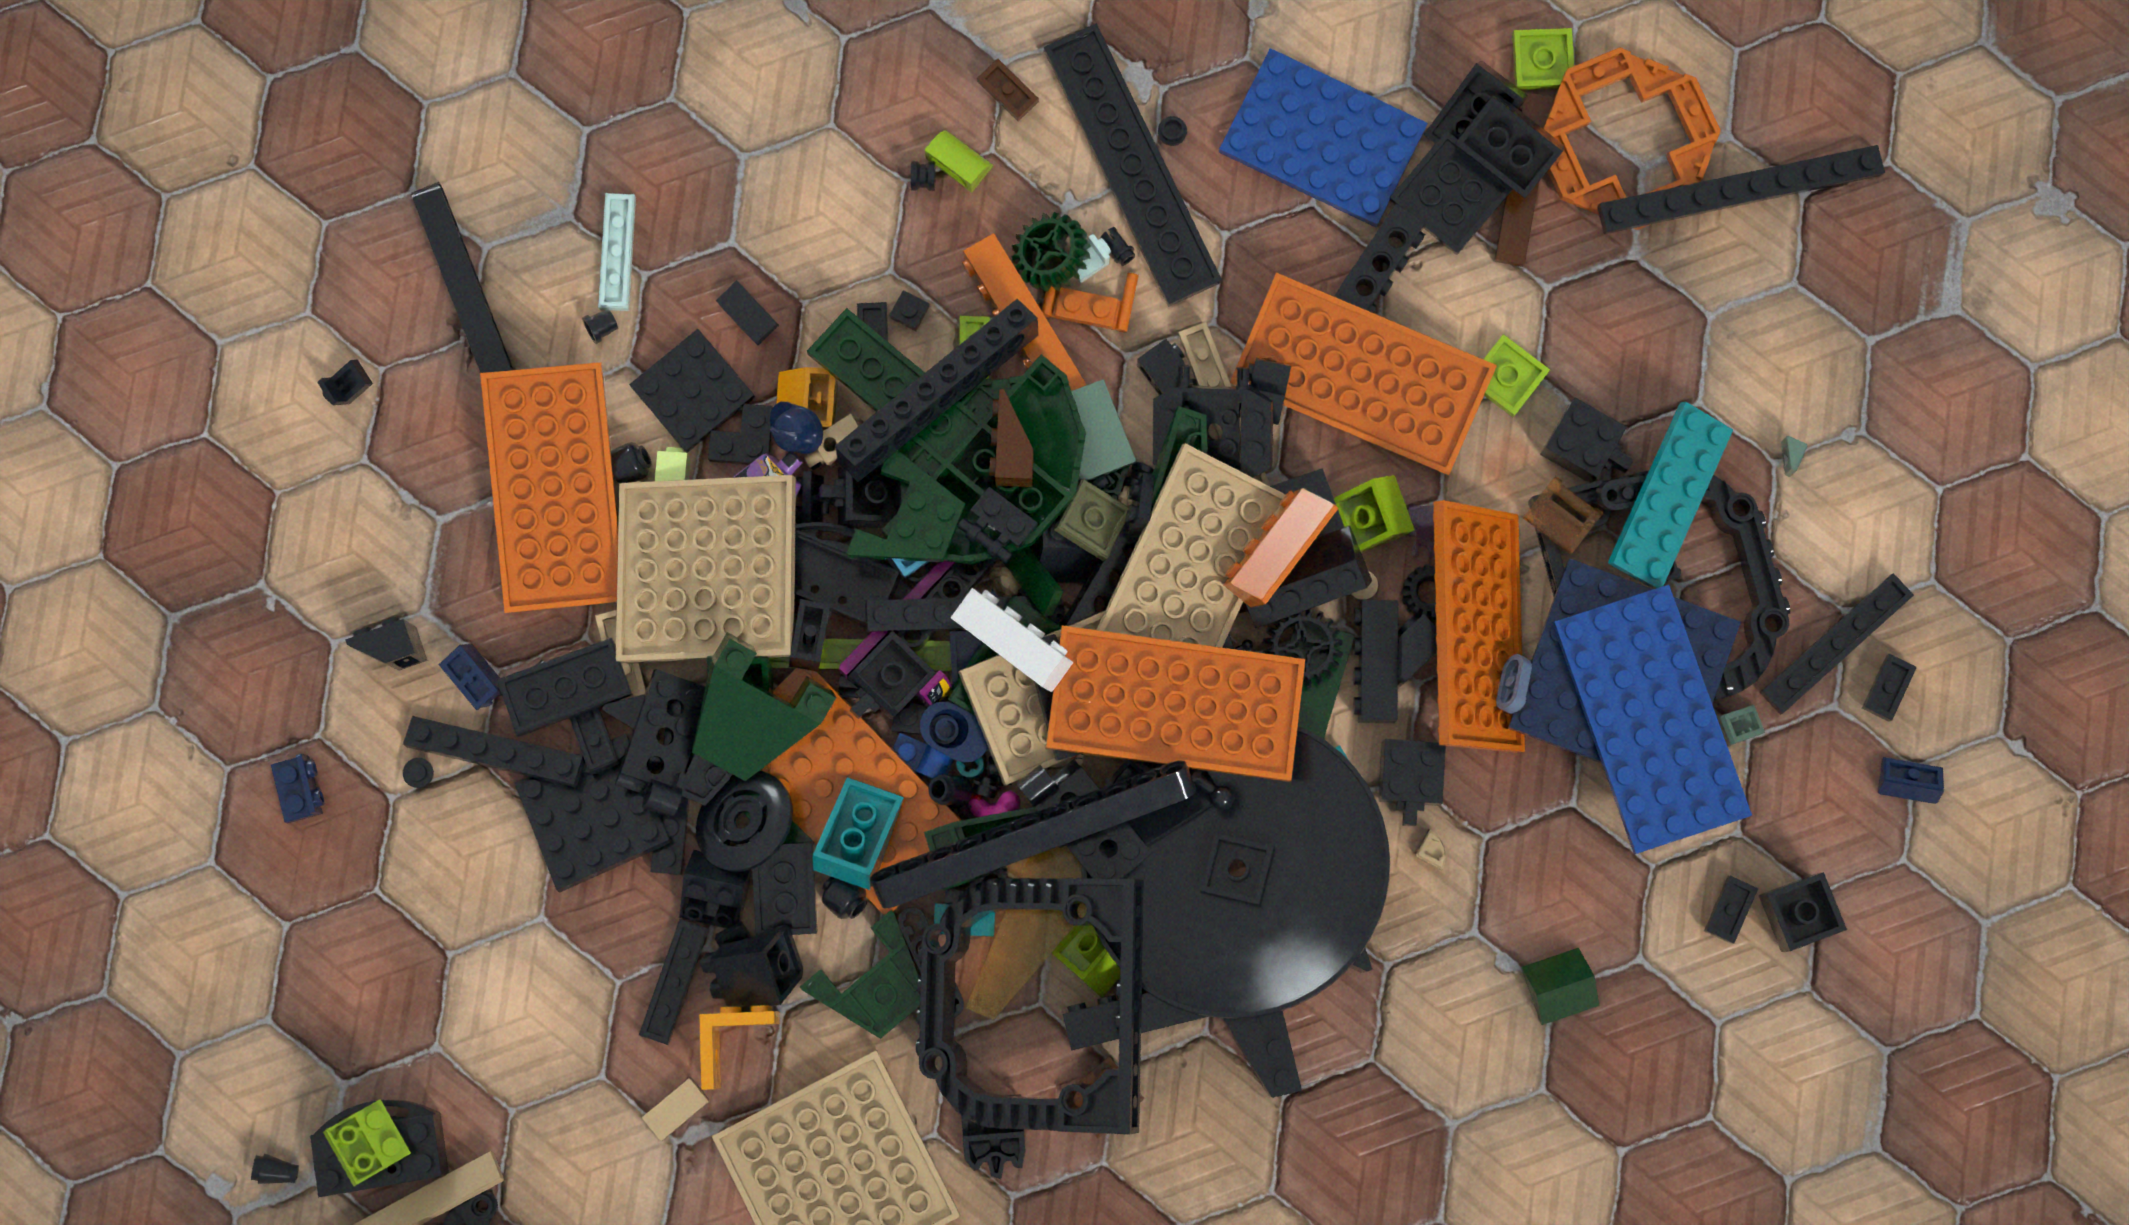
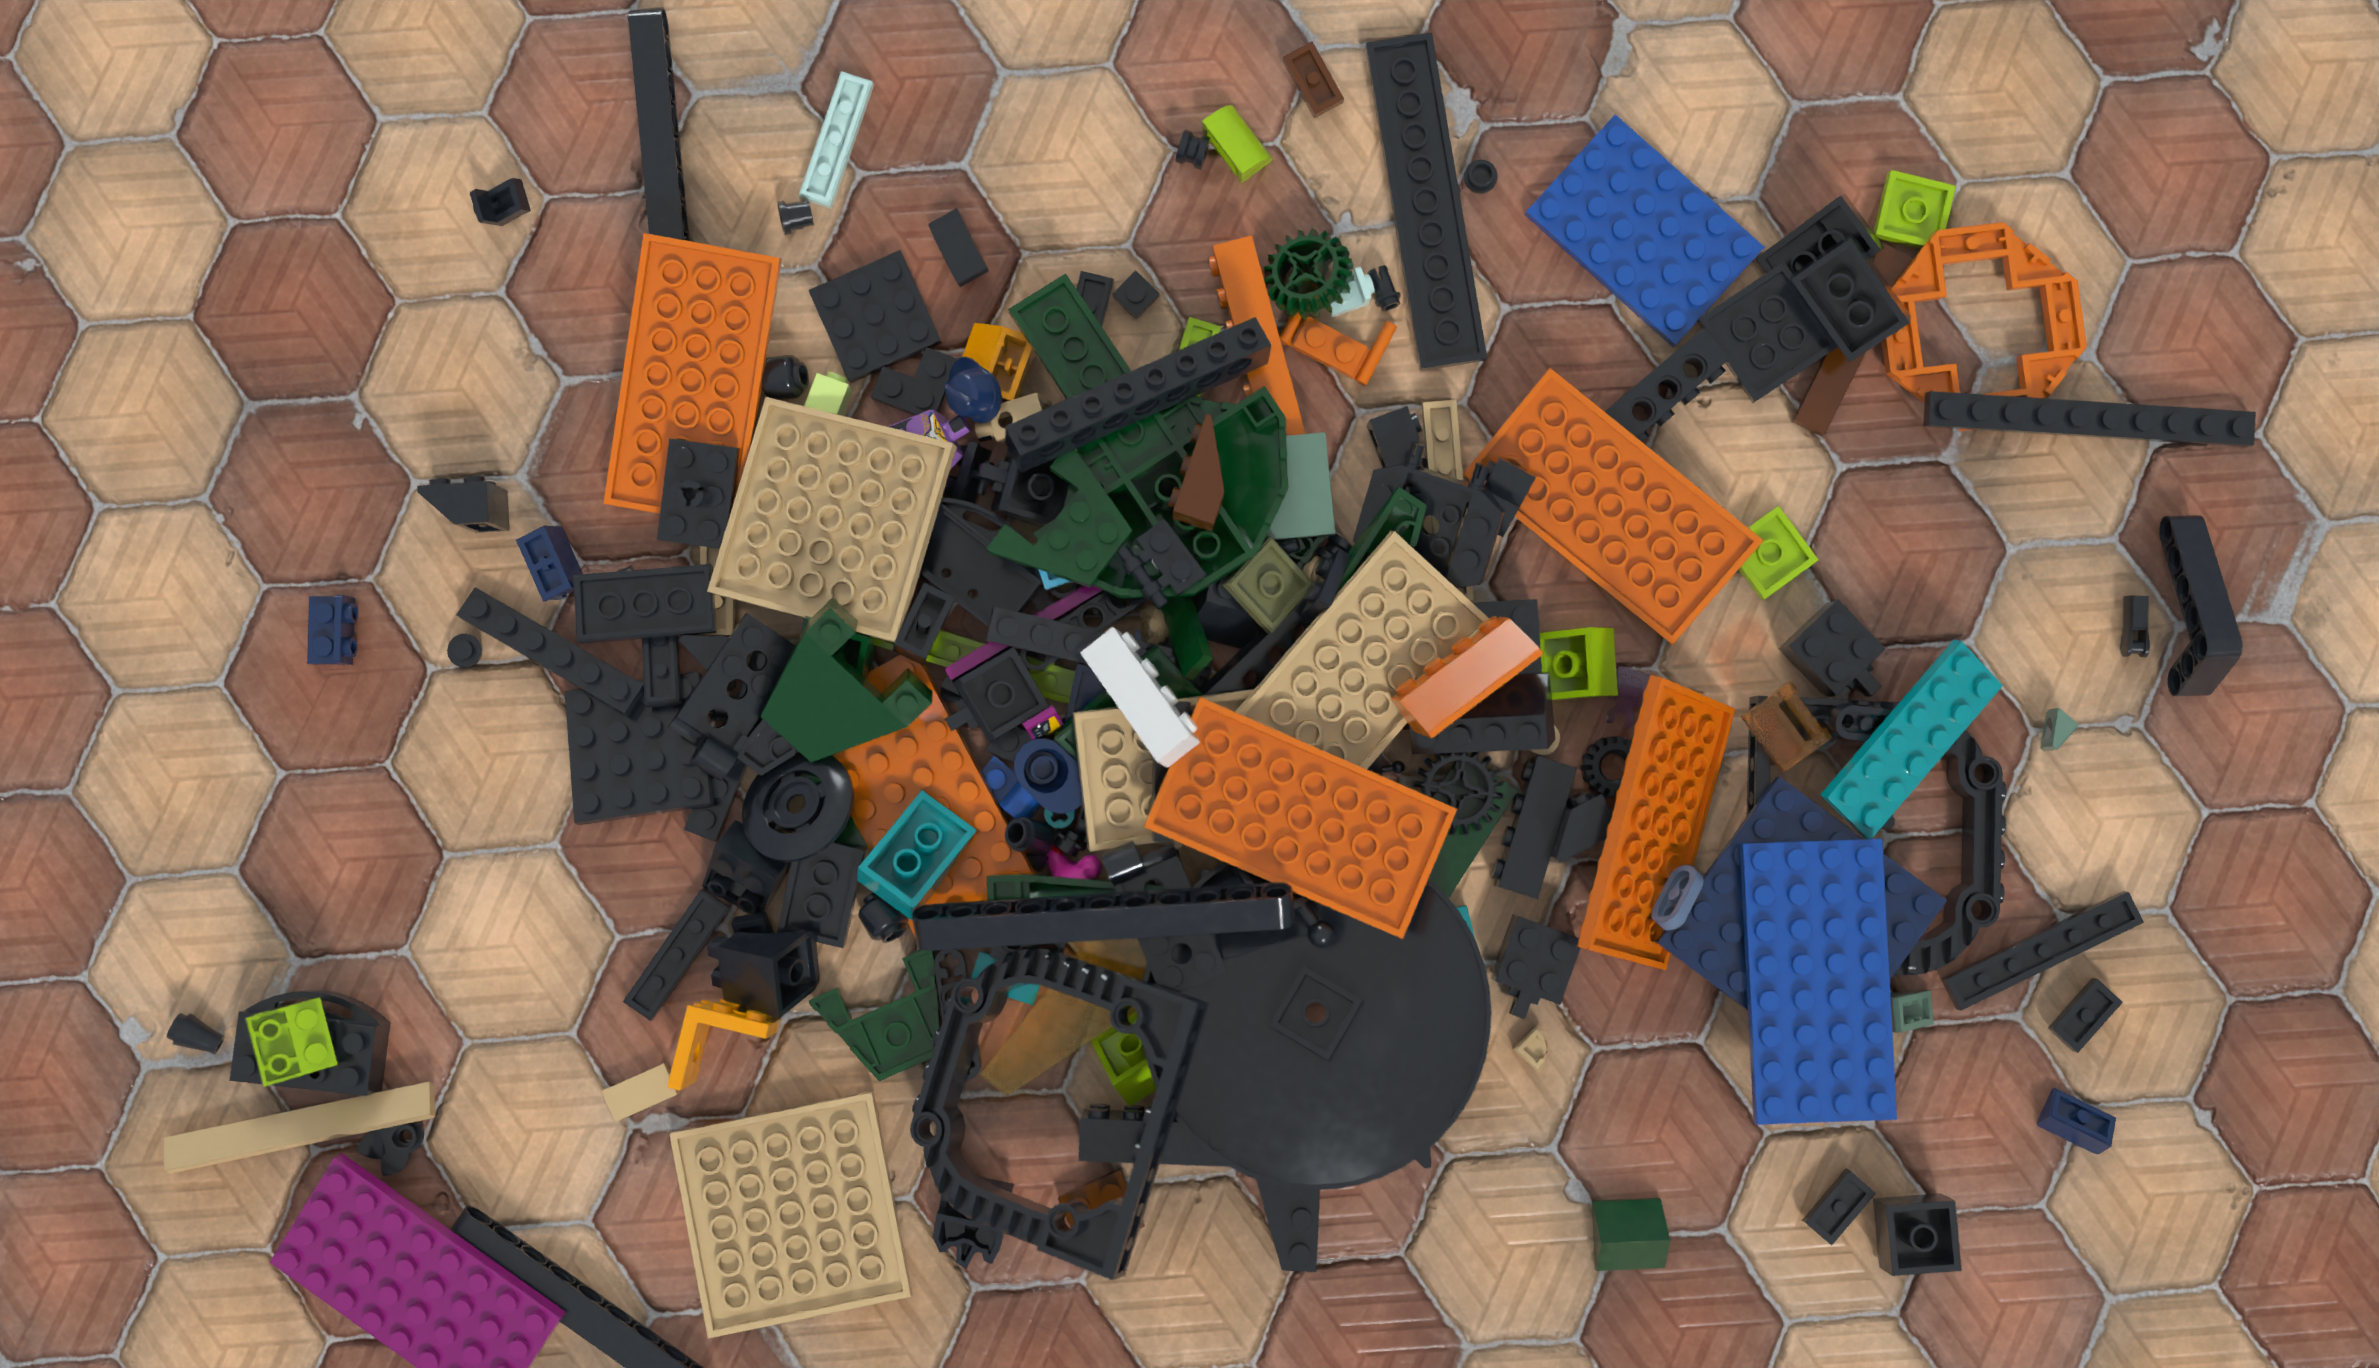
camera: 15 degrees right, 5 degrees up
none -> black plate [657,438,740,549]
none -> black bar [2120,595,2150,658]
none -> black beam [2159,515,2242,696]

